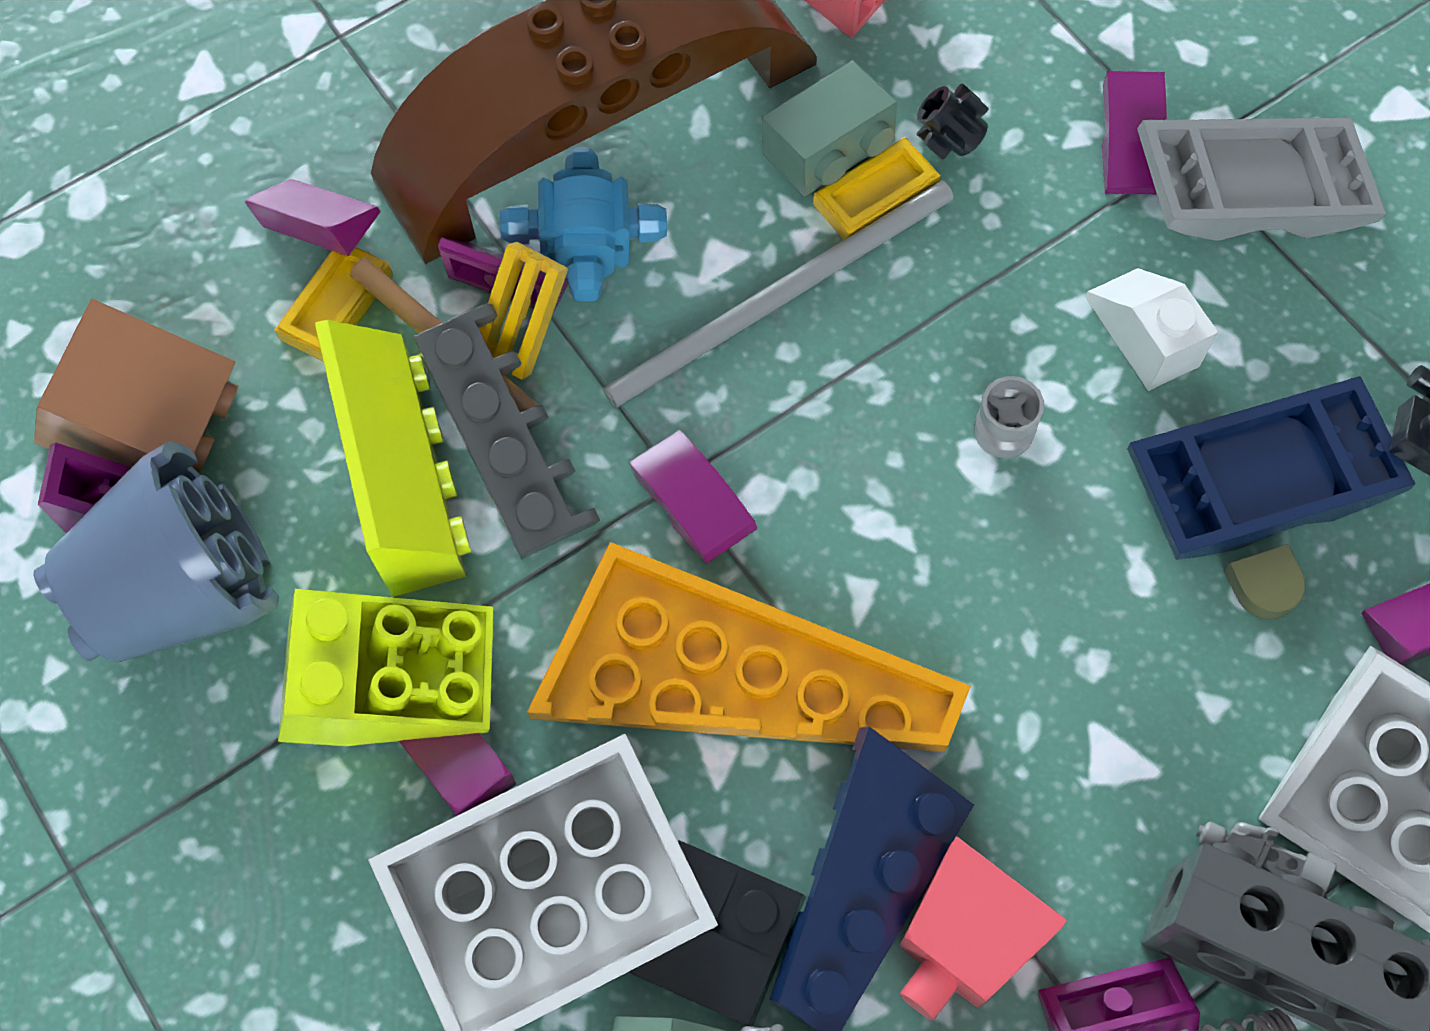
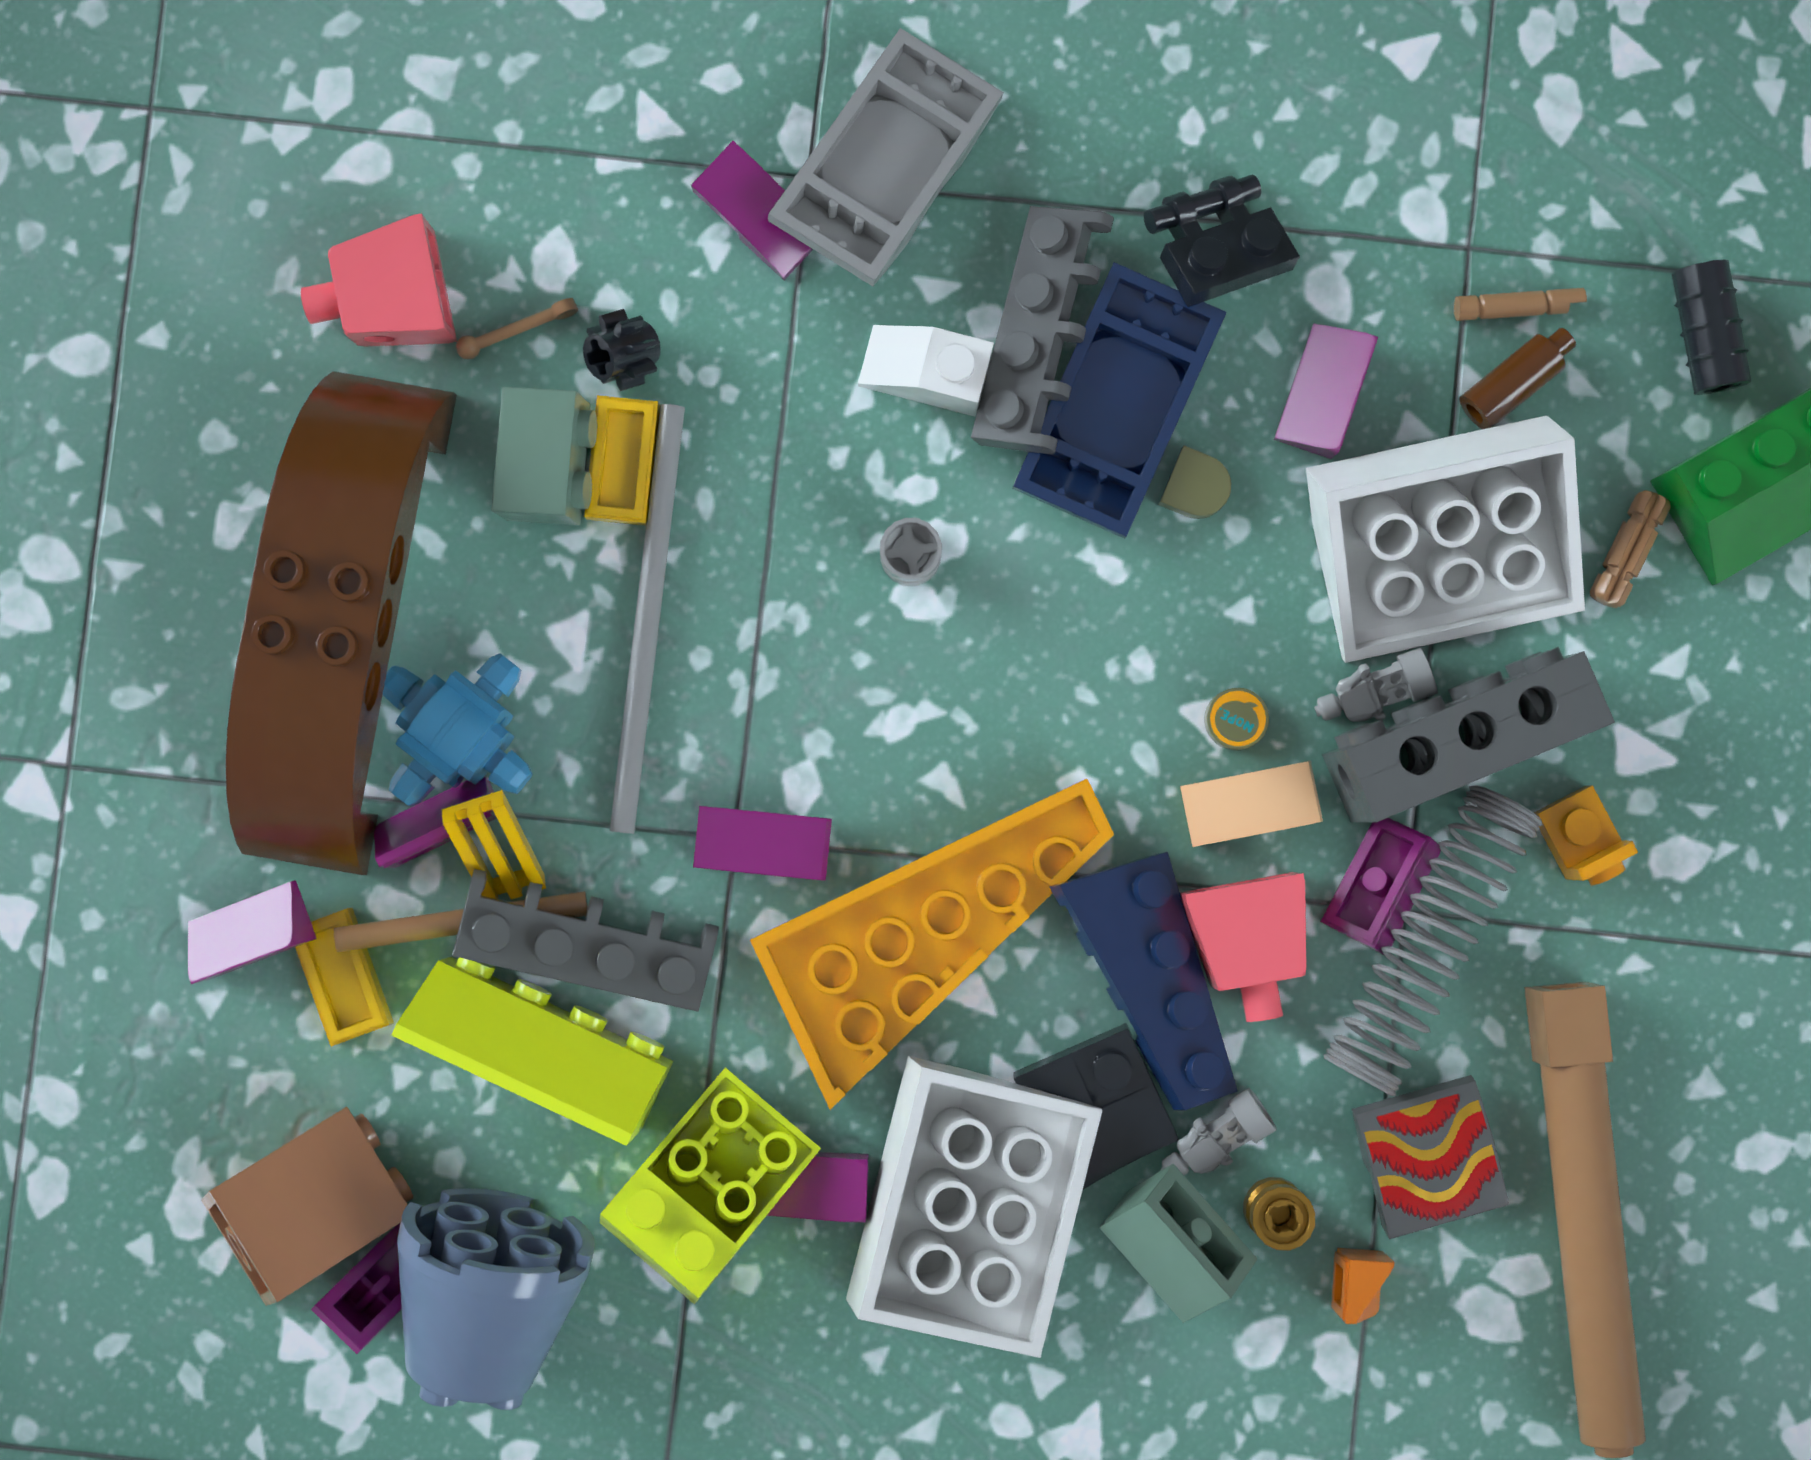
camera: 50 degrees left, 20 degrees up
none -> medium nougat hinge [456,298,578,359]
none -> dark grey hinge [971,206,1114,454]
none -> light nougat slope [1180,761,1323,847]
none -> olive tile [1204,688,1269,750]

